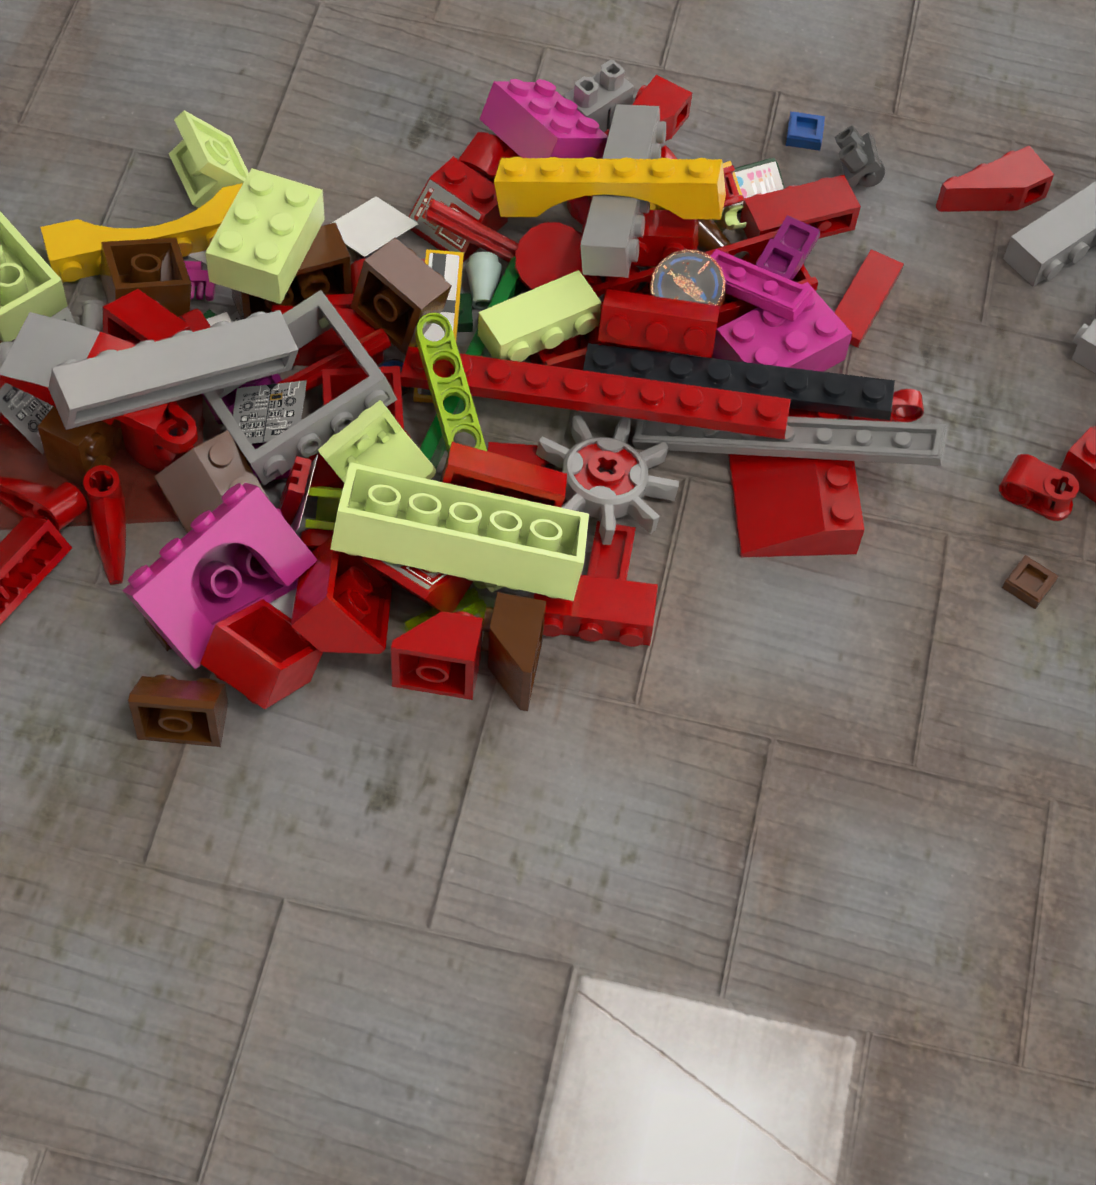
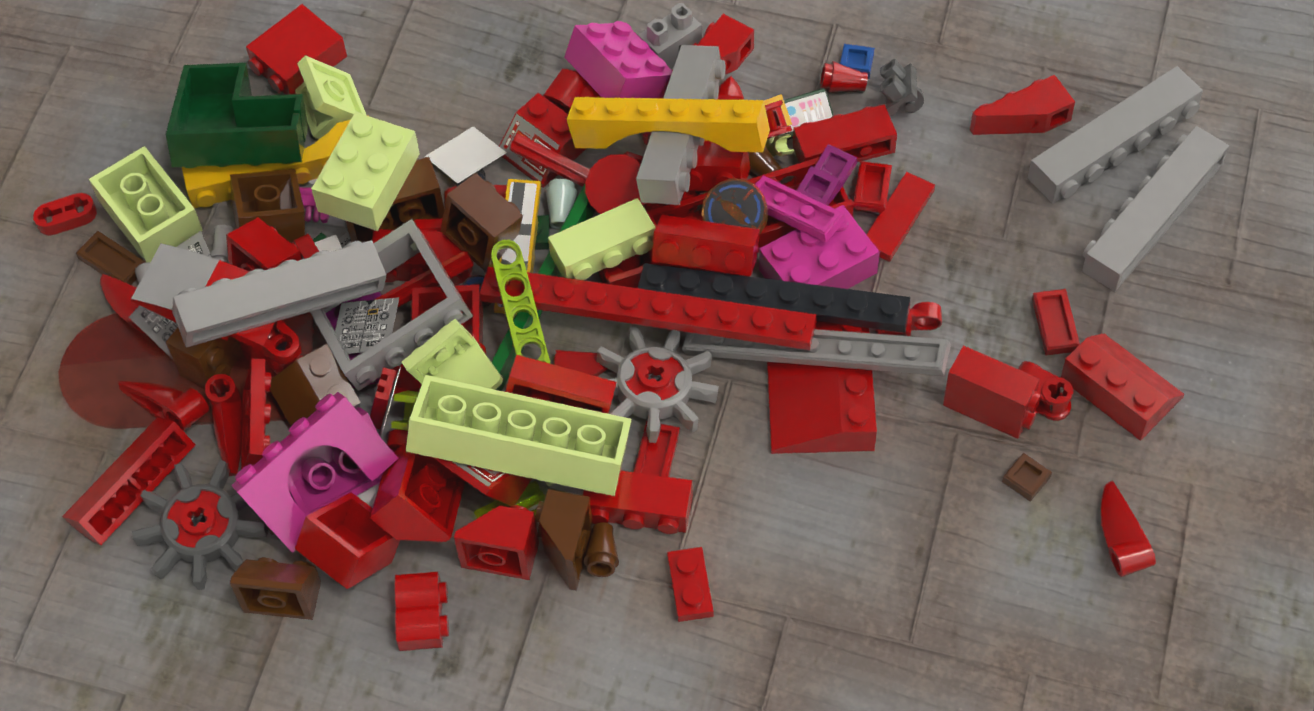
camera: 10 degrees right, 0 degrees up
none -> dark grey gear [132,460,268,590]
none -> dark green piece [165,63,308,168]
none -> red plate [241,358,271,469]
none -> red brick [246,4,347,95]
none -> red brick [395,572,449,651]
none -> reddish brown cone [584,522,619,577]
none -> red plate [667,547,714,622]
none -> red cone [820,61,868,92]
none -> red tile [853,161,892,213]
none -> red brick [943,345,1042,439]
none -> red tile [1032,289,1080,356]

